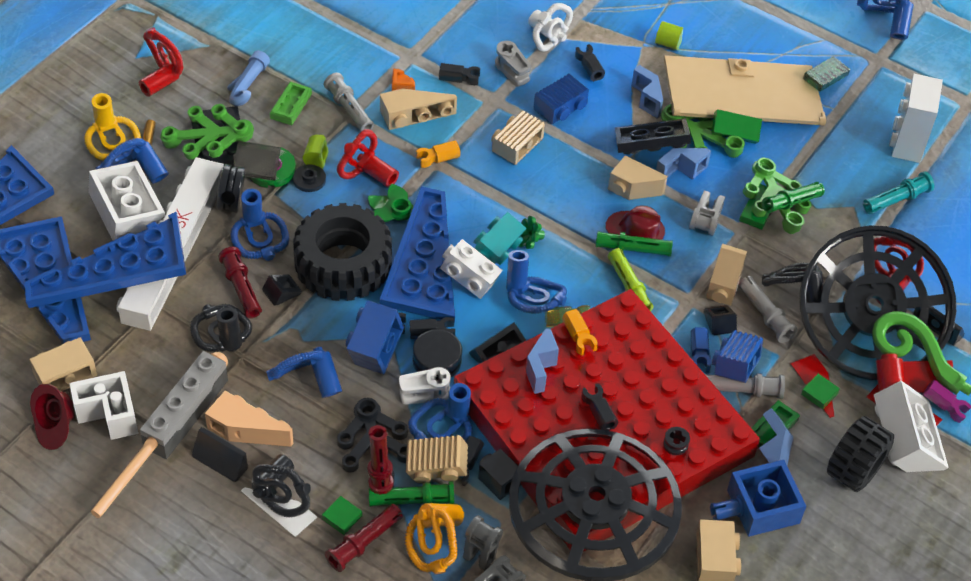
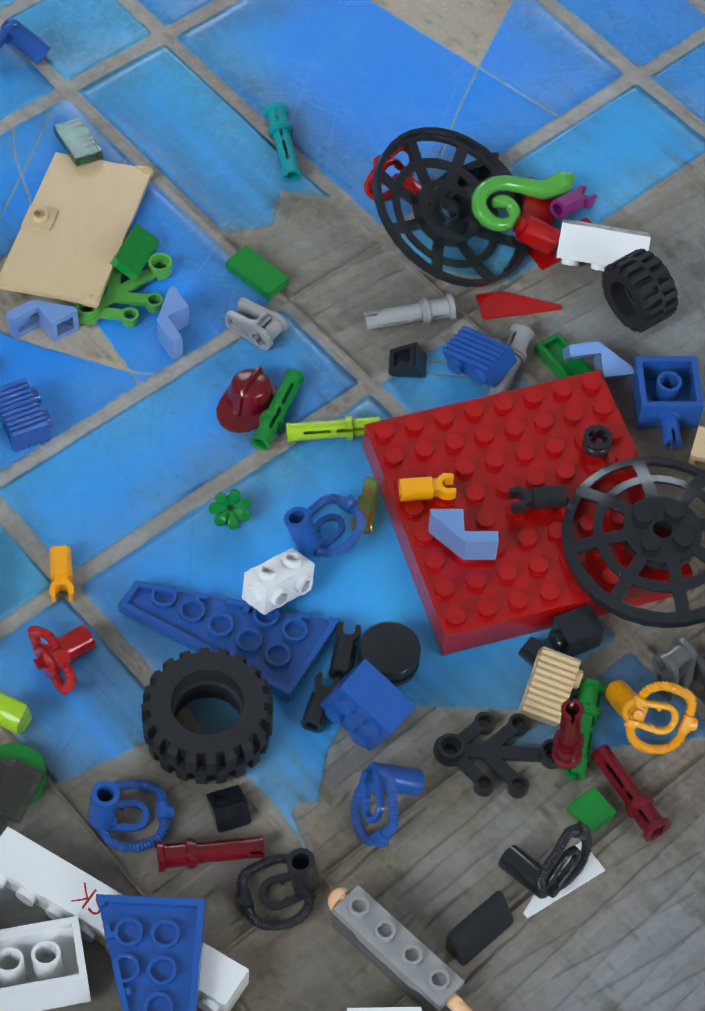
camera: 75 degrees left, 5 degrees up
light nougat slope [205,391,294,447] -> none
black head [216,164,246,213] -> none
black piece [293,165,326,192] -> none
green plate [368,184,413,222] -> none
white piece [399,367,451,405] -> none
blue piece [408,383,473,441] -> none
black slope [469,322,526,364] -> none
teal brick [474,212,527,265] -> none
tan brick [491,110,545,165] -> none
tan slope [608,155,668,200] -> none
black plate [615,118,691,155] -> none
blue bar [691,327,712,372] -> none
tan slope [707,244,747,306] -> none
bright green plant [743,157,812,234] -> none
green pin [762,182,825,213] -> none
black piece [762,262,824,303] -> none
green tile [801,373,840,410] -> none
white brick [889,74,943,163] -> none

